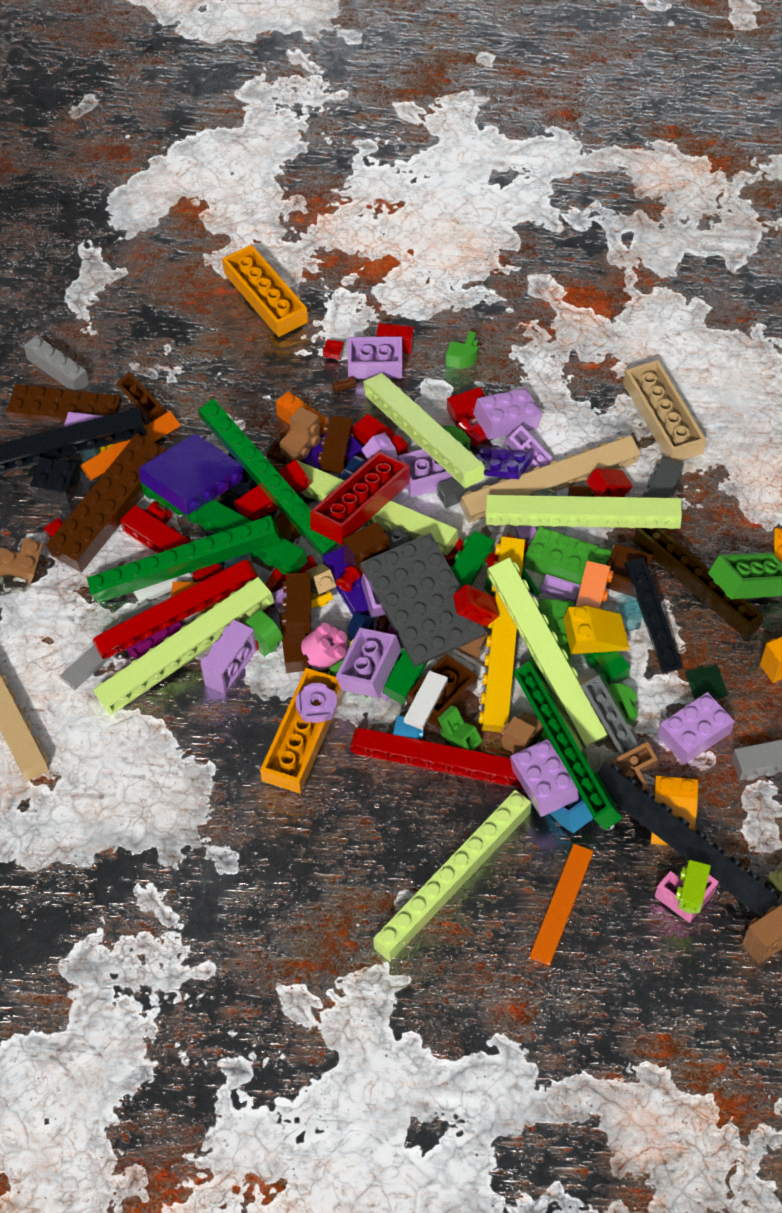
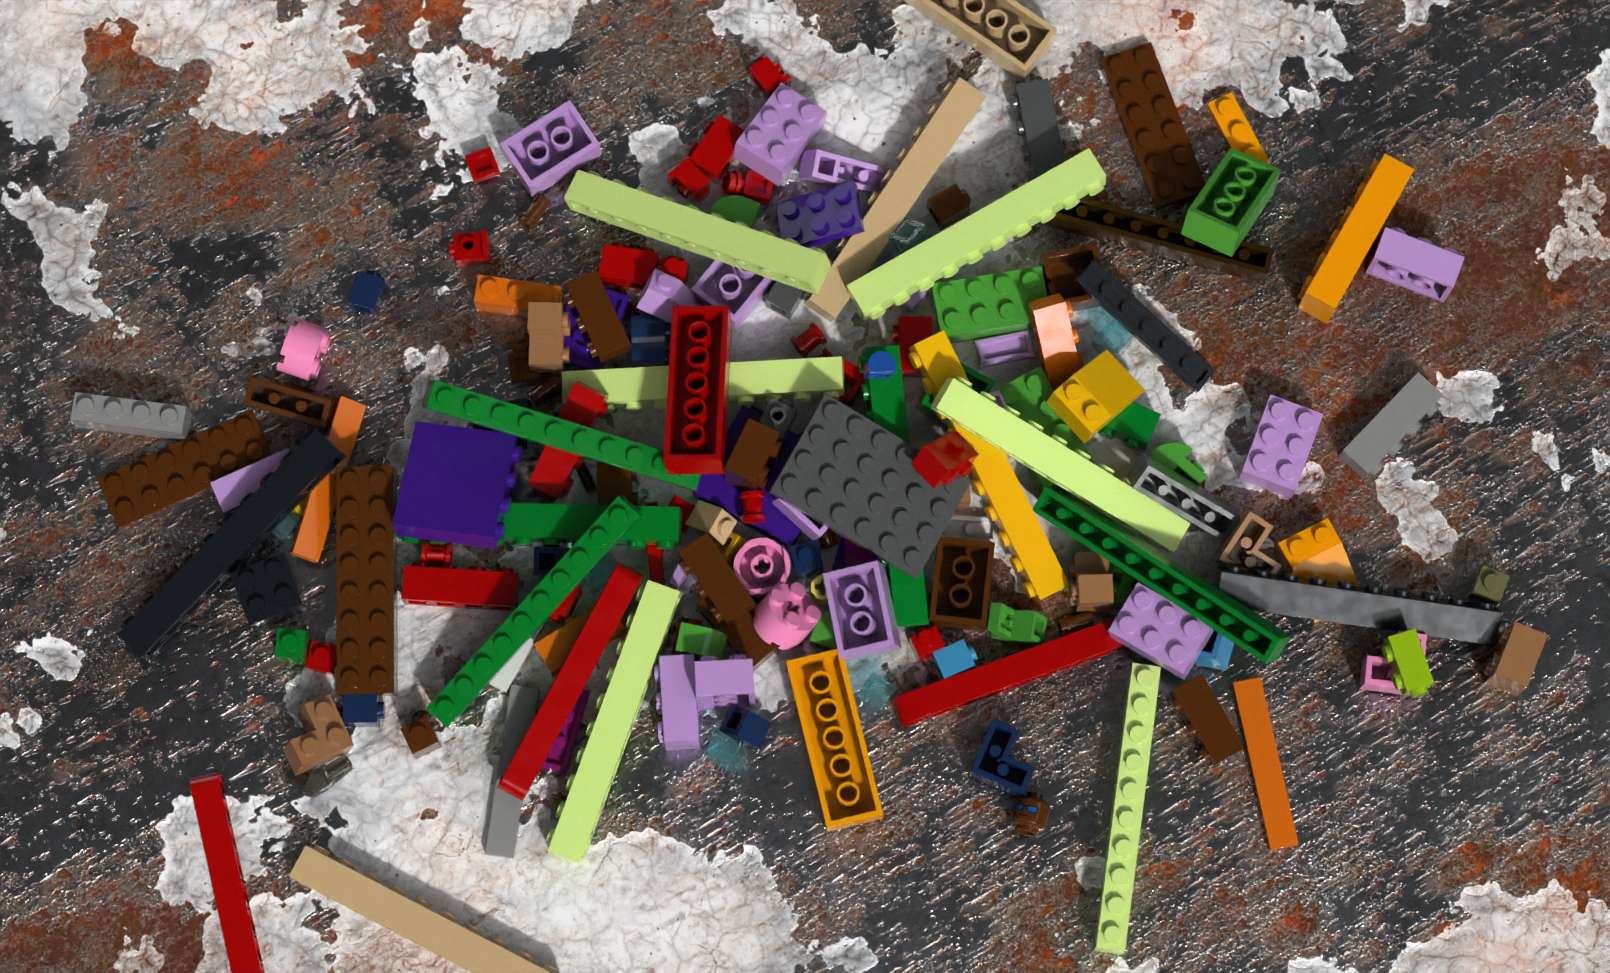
camera: 35 degrees left, 20 degrees up
light orange brick [222,244,308,337] -> none
lavender plate [296,683,337,723] -> none
red brick [376,323,414,354] -> none
white tile [404,670,448,730] -> none
bright green brick [446,331,479,369] -> none
red brick [586,468,633,497] -> none
clear green piece [685,665,728,700] -> none
none -> green brick [274,628,311,664]
none -> bright pink brick [277,317,331,381]
none -> dark blue brick [343,694,386,727]
none -> dark blue brick [347,270,387,316]
none -> reddish brown brick [401,716,442,759]
none -> red brick [449,230,491,267]
none -> red brick [667,157,711,203]
none -> lavender brick [694,655,755,710]
none -> clear light blue brick [703,730,749,777]
none -> dark blue brick [719,705,771,749]
none -> bright pink brick [733,538,791,600]
none -> red brick [749,55,791,100]
none -> red bush [790,322,827,358]
none -> clear light blue brick [856,672,896,717]
none -> blue brick [863,351,896,379]
none -> red brick [907,625,945,663]
none -> dark blue brick [969,719,1035,797]
none -> reddish brown head [1010,792,1051,837]
none -> reddish brown plate [1099,42,1206,211]
none -> reddish brown brick [1169,673,1245,768]

